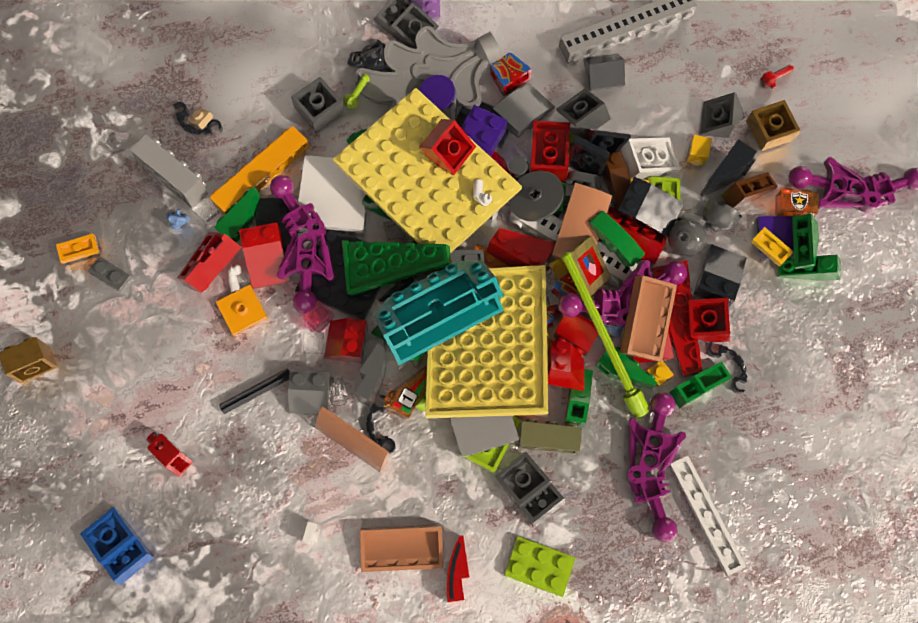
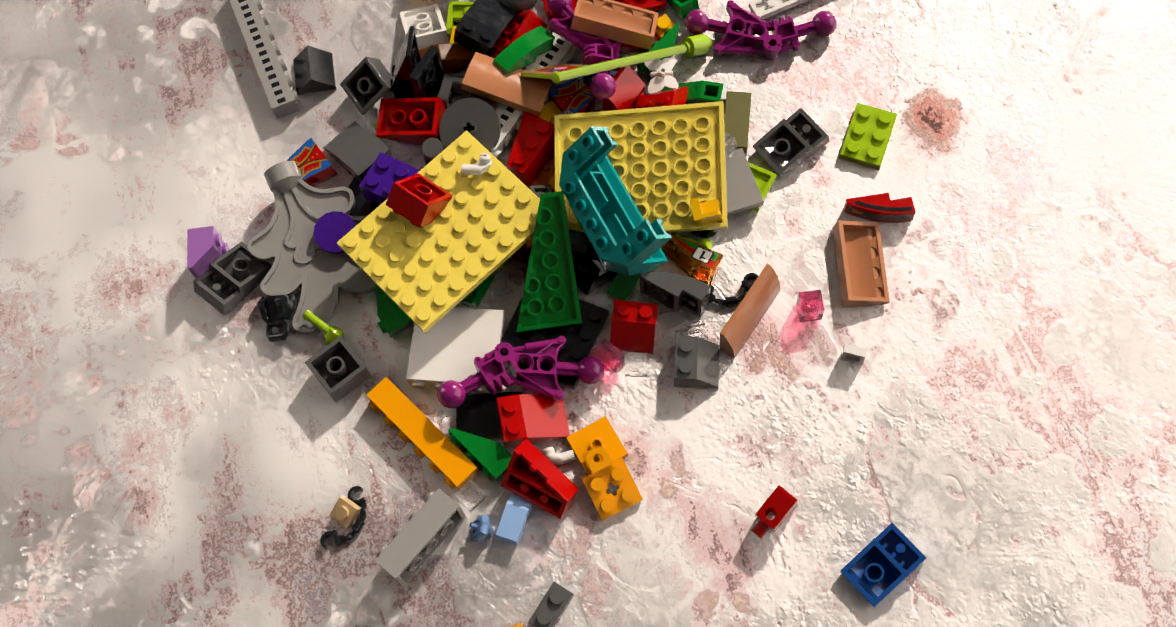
camera: 80 degrees left, 5 degrees down
black axle [219,368,290,414] -> none
none -> light blue slope [495,493,534,546]
none -> light orange plate [581,446,643,521]
none -> white piece [644,58,679,94]
none -> yellow panel [690,198,722,226]
none -> clear plate [725,132,737,157]
none -> clear pink brick [796,290,825,322]

